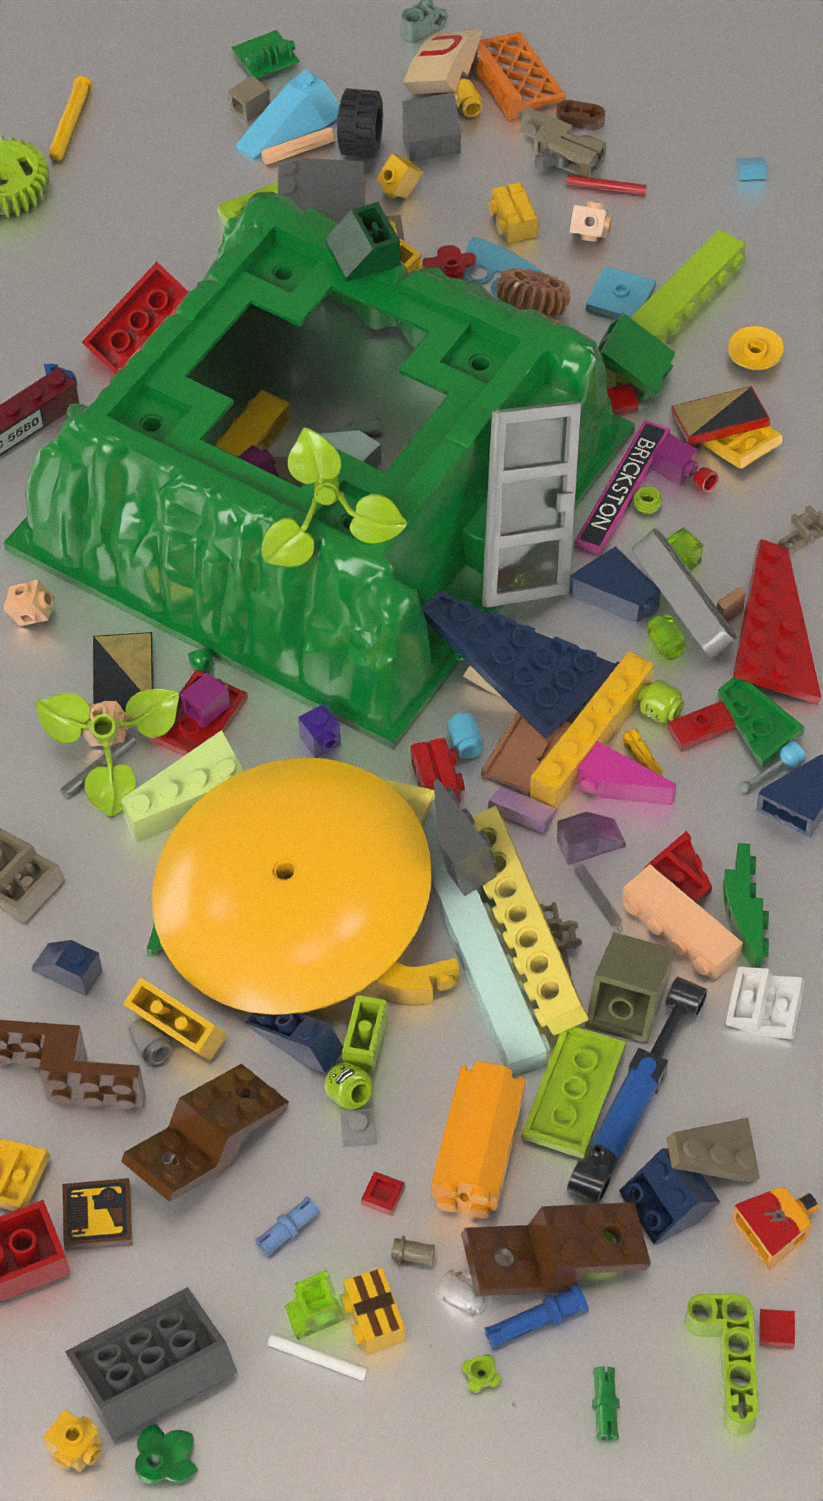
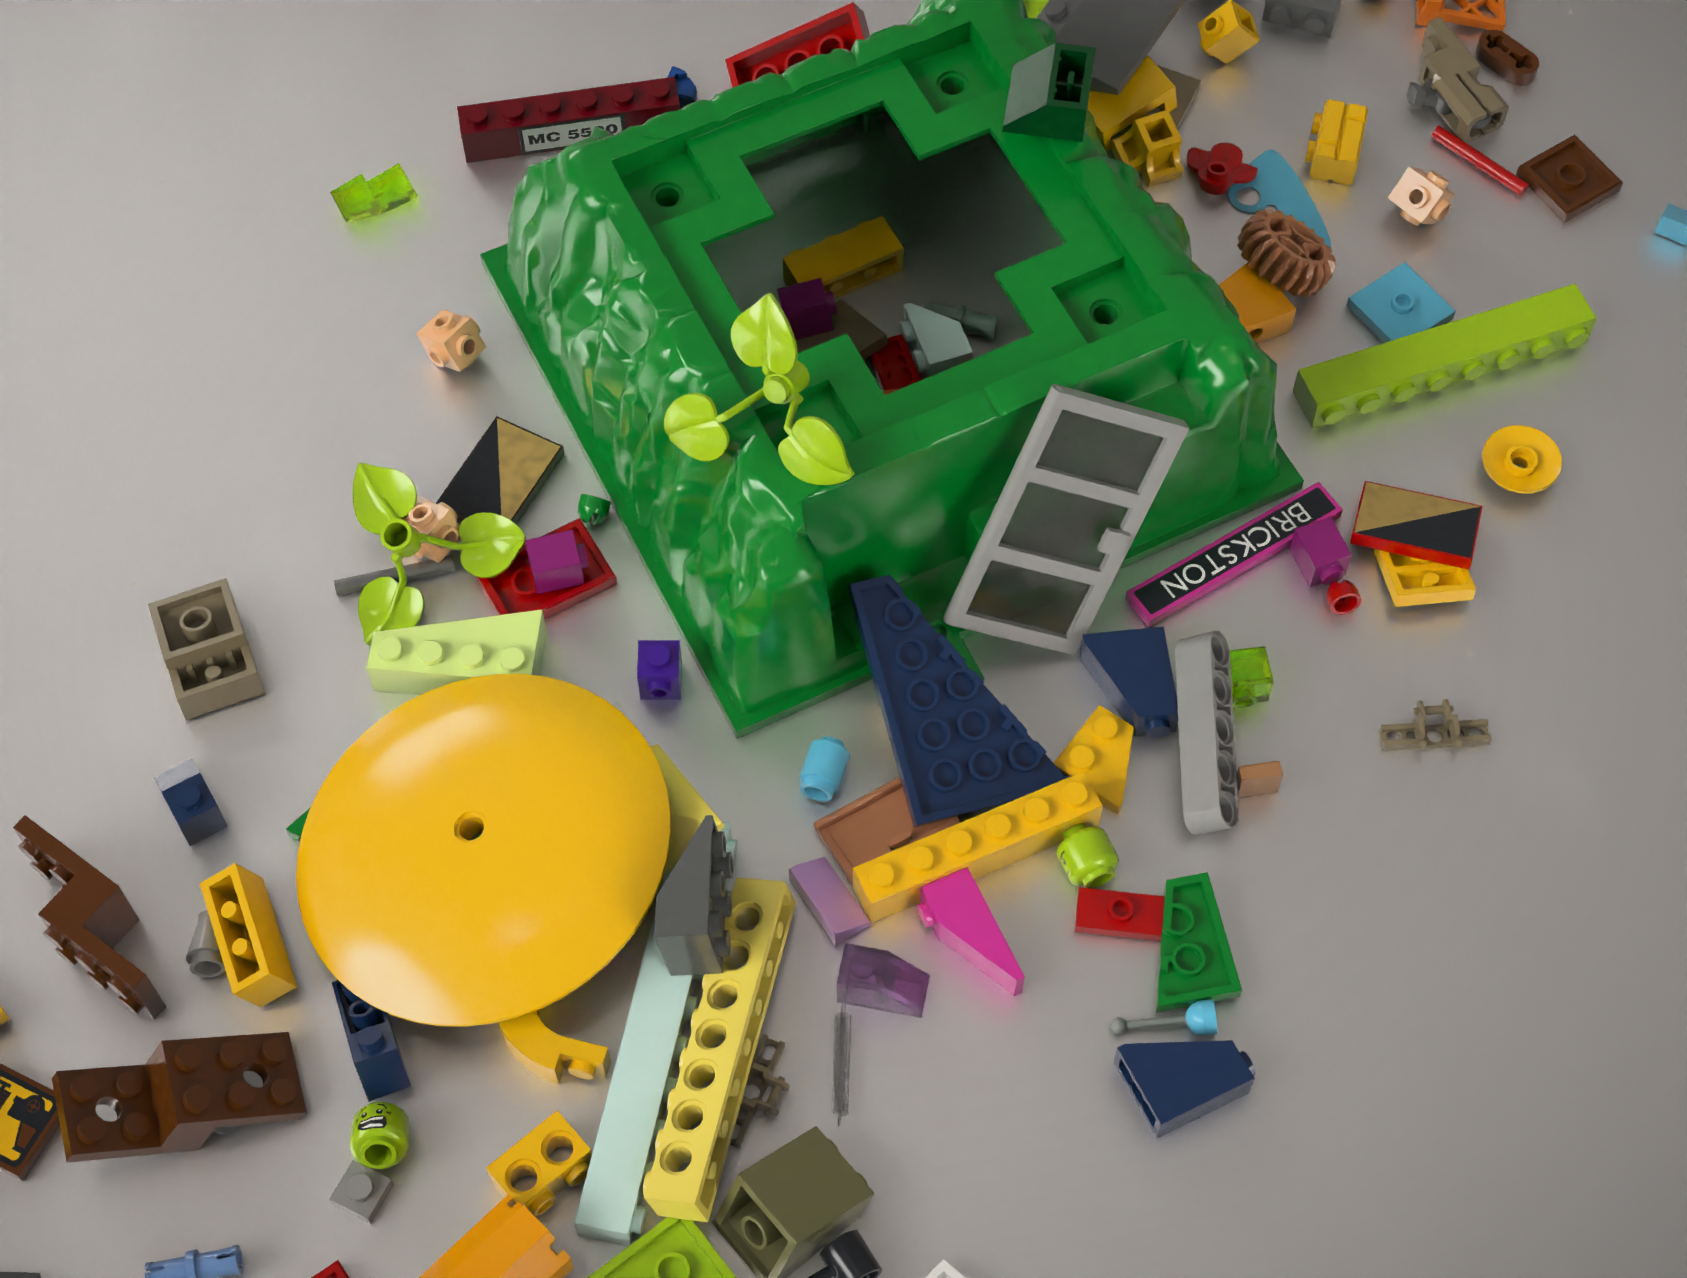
camera: 30 degrees right, 5 degrees up
lime brick [342,995,388,1075] -> none
red brick [410,738,465,804] -> none
green panel [598,313,675,402] -> none
red tile [607,384,639,415] -> none
light nougat brick [622,864,743,982] -> none
yellow axle [623,729,663,776] -> none
lime plate [633,486,662,513] -> none
red wing [644,831,712,904] -> none
clear neon green brick [646,615,686,660] -> none
green slope [723,843,769,968] -> none
red wing [733,539,822,705] -> none
none -> yellow brick [486,1110,592,1216]
none -> yellow wing [1053,705,1134,815]
none -> reddish brown tile [1516,134,1623,223]

